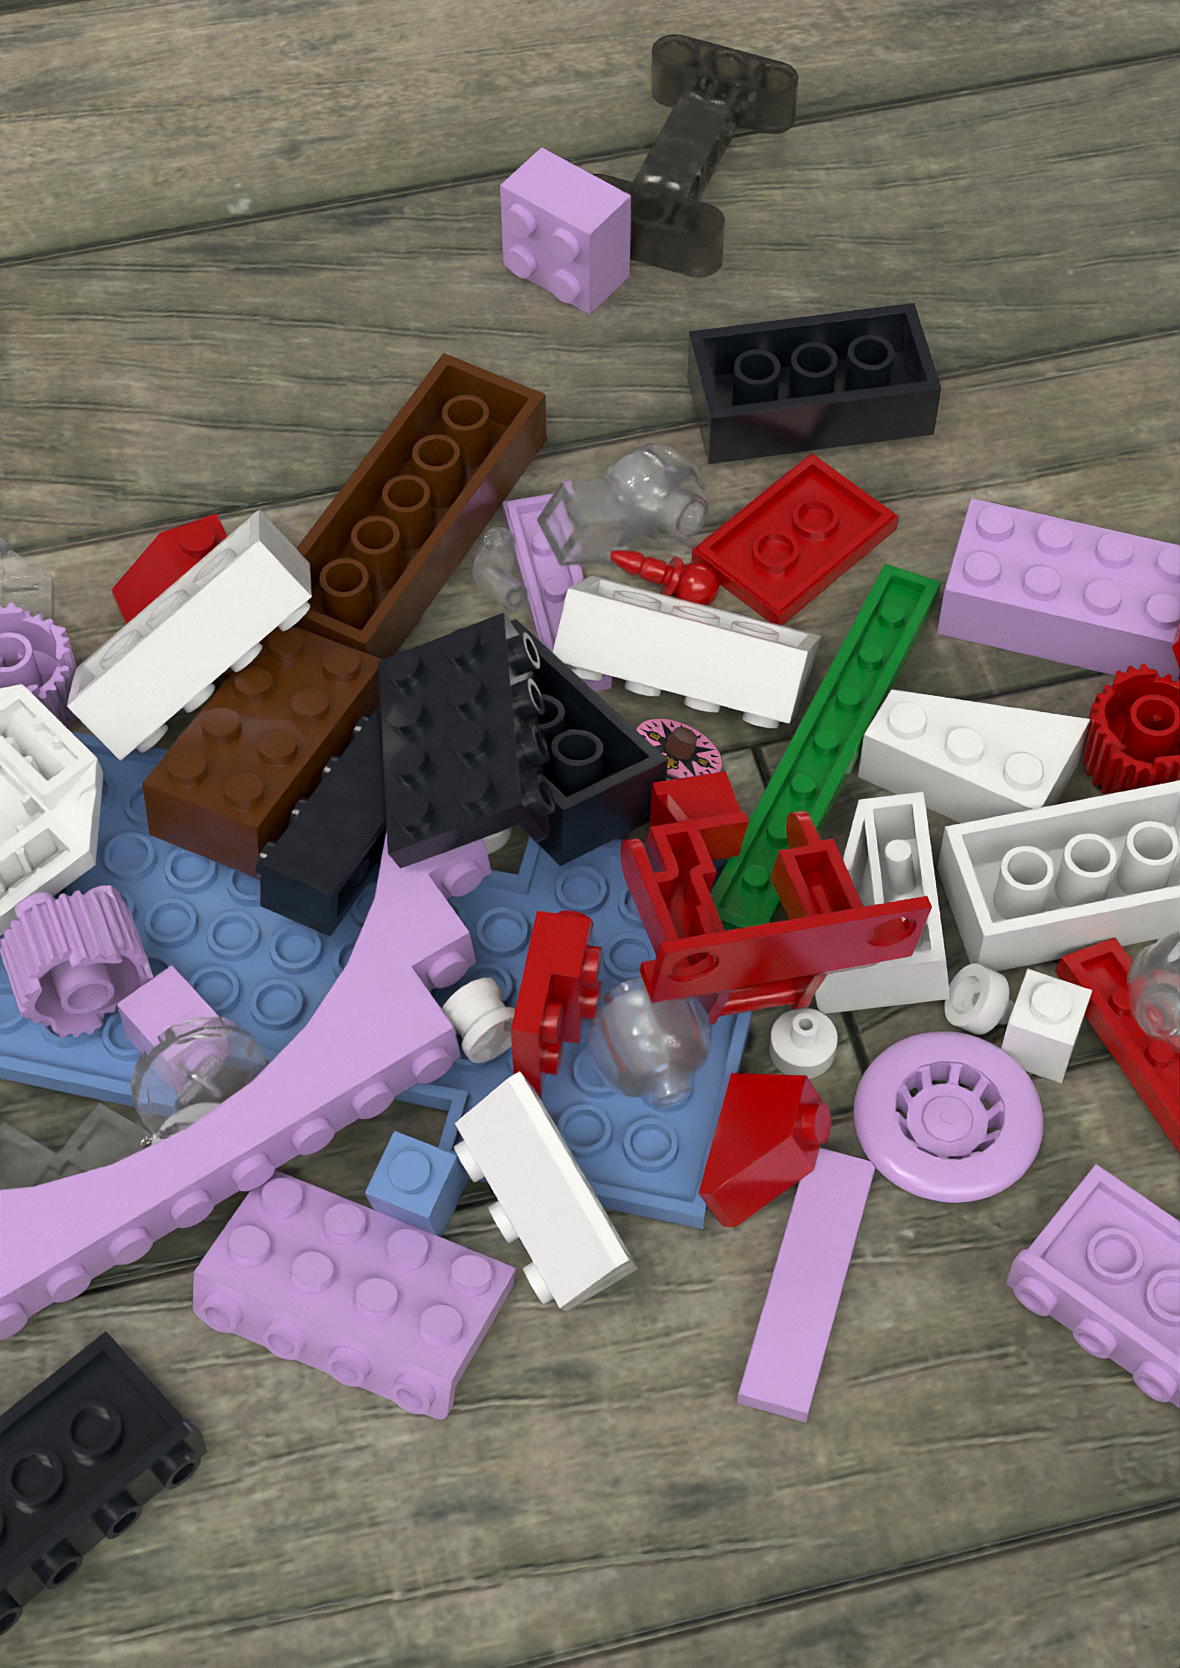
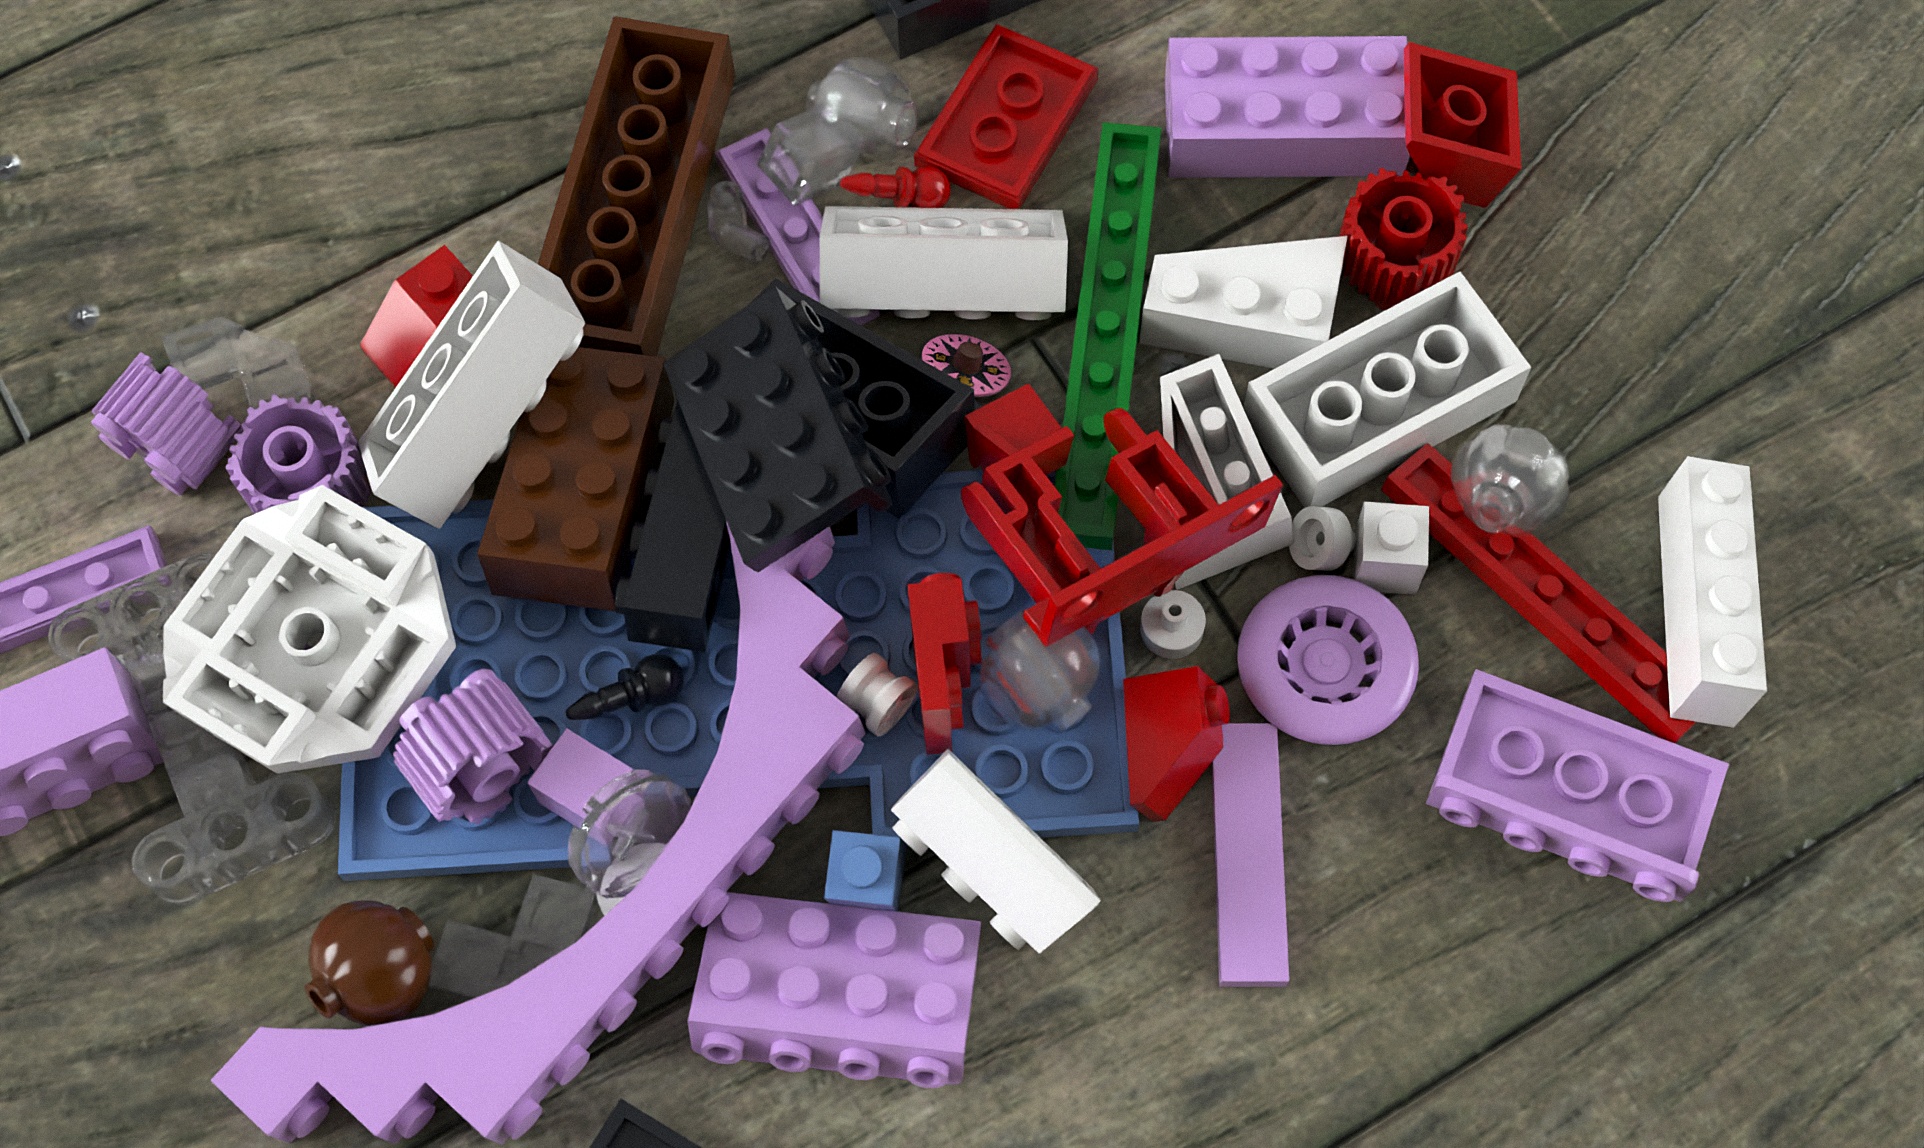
camera: 15 degrees left, 10 degrees up
none -> black bar [565,654,684,720]

